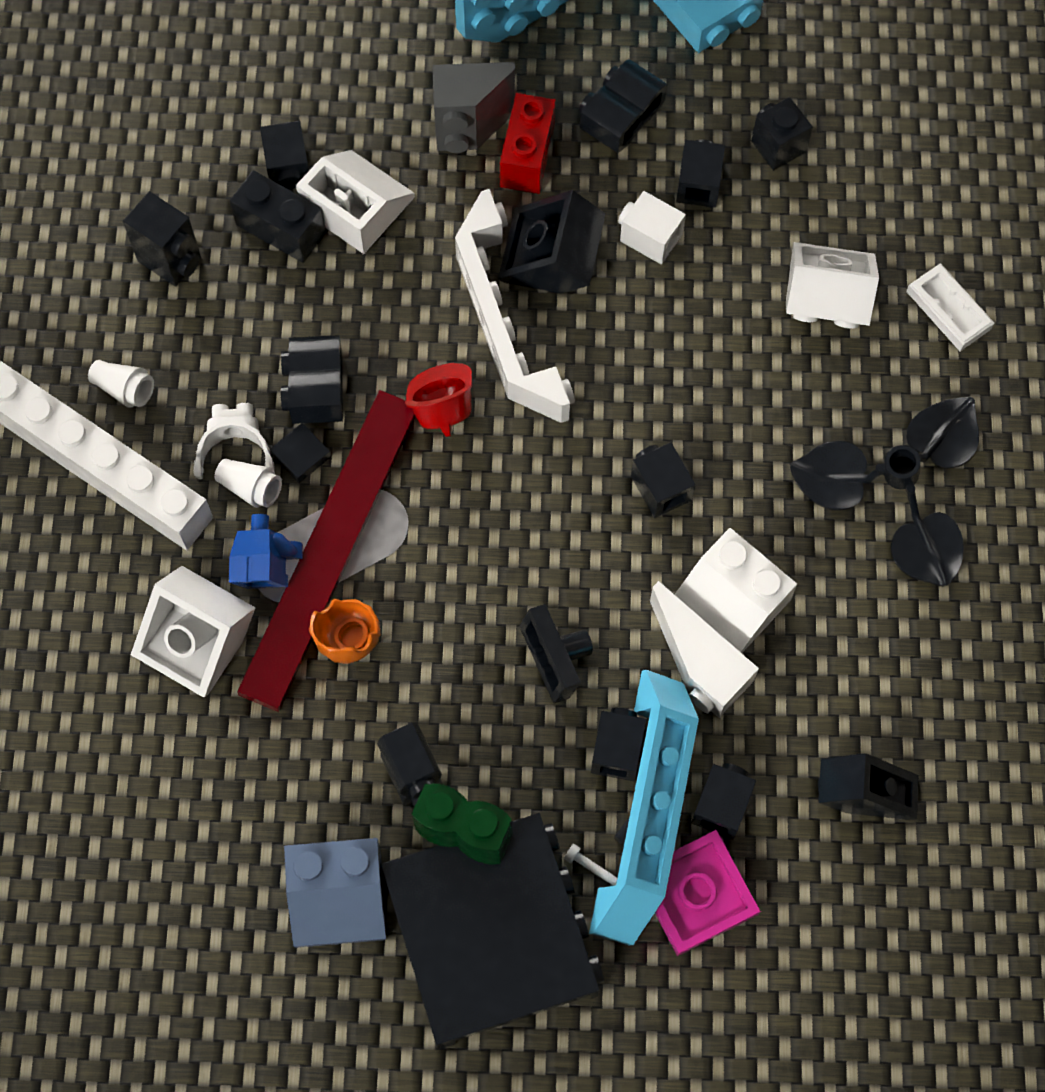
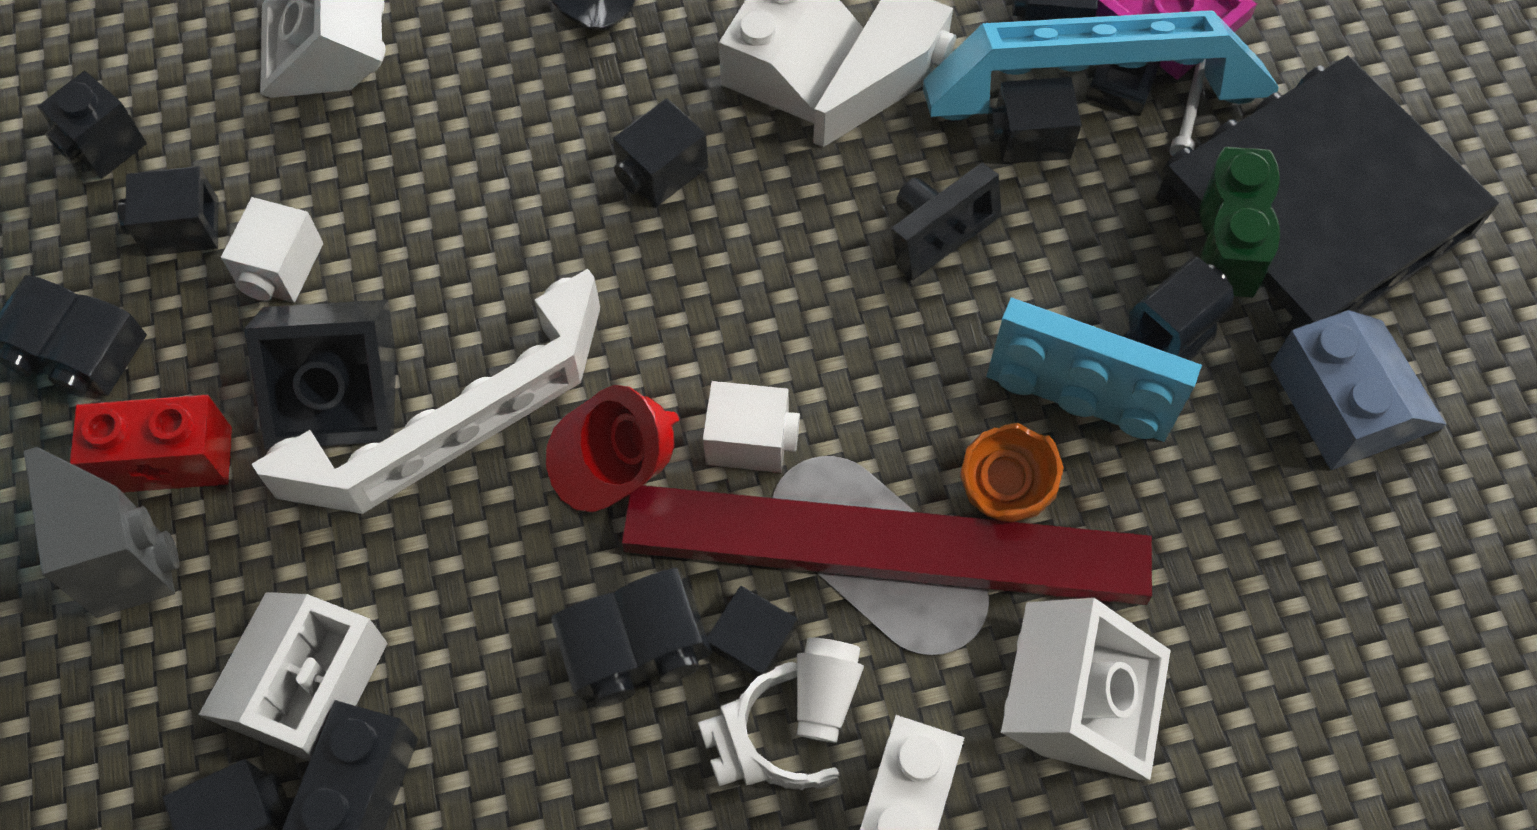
camera: 105 degrees left, 5 degrees down
blue piece [229,514,303,589] -> none
none -> white brick [703,381,800,473]
none -> medium azure plate [986,297,1202,442]

